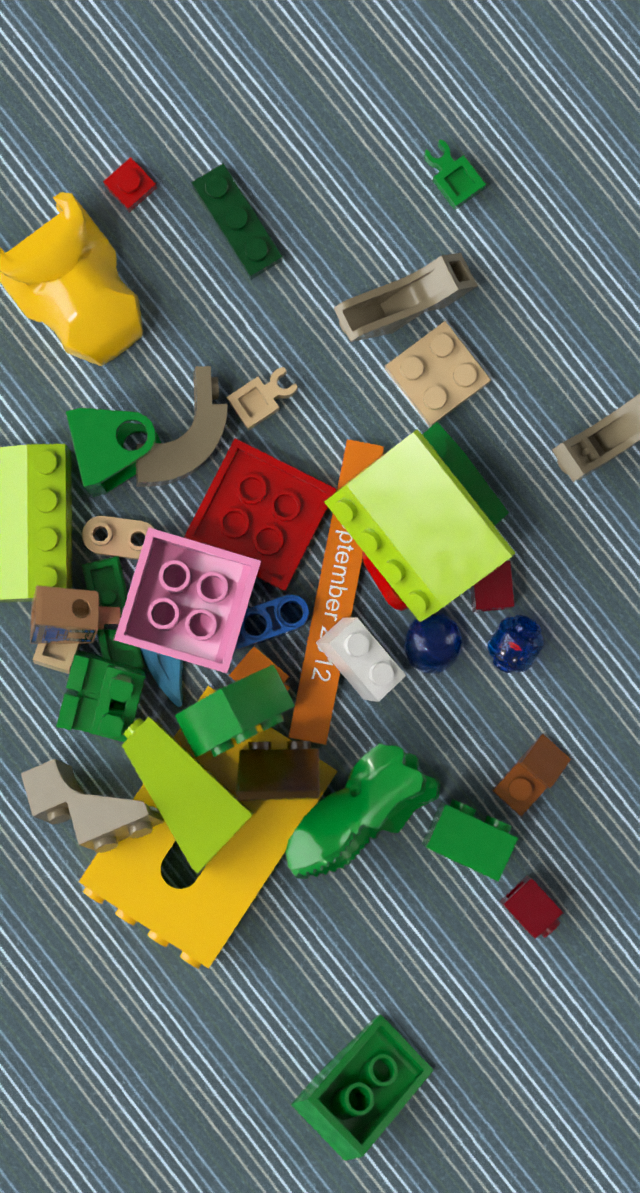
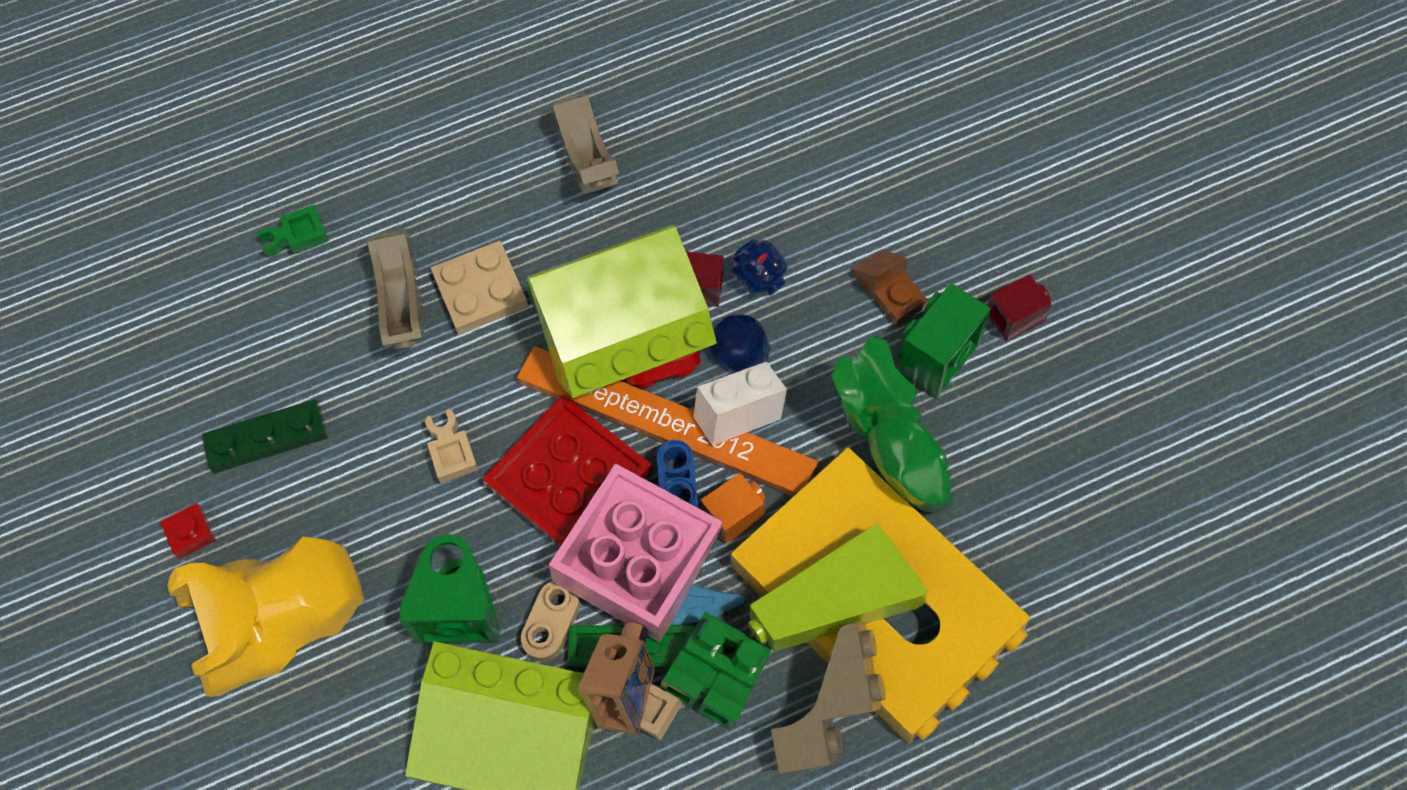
camera: 70 degrees left, 20 degrees down
dark tan arch [135,366,228,487] -> none
green brick [175,664,295,757] -> none
dark brown slope [237,741,320,800] -> none
green slope [291,1014,434,1161] -> none

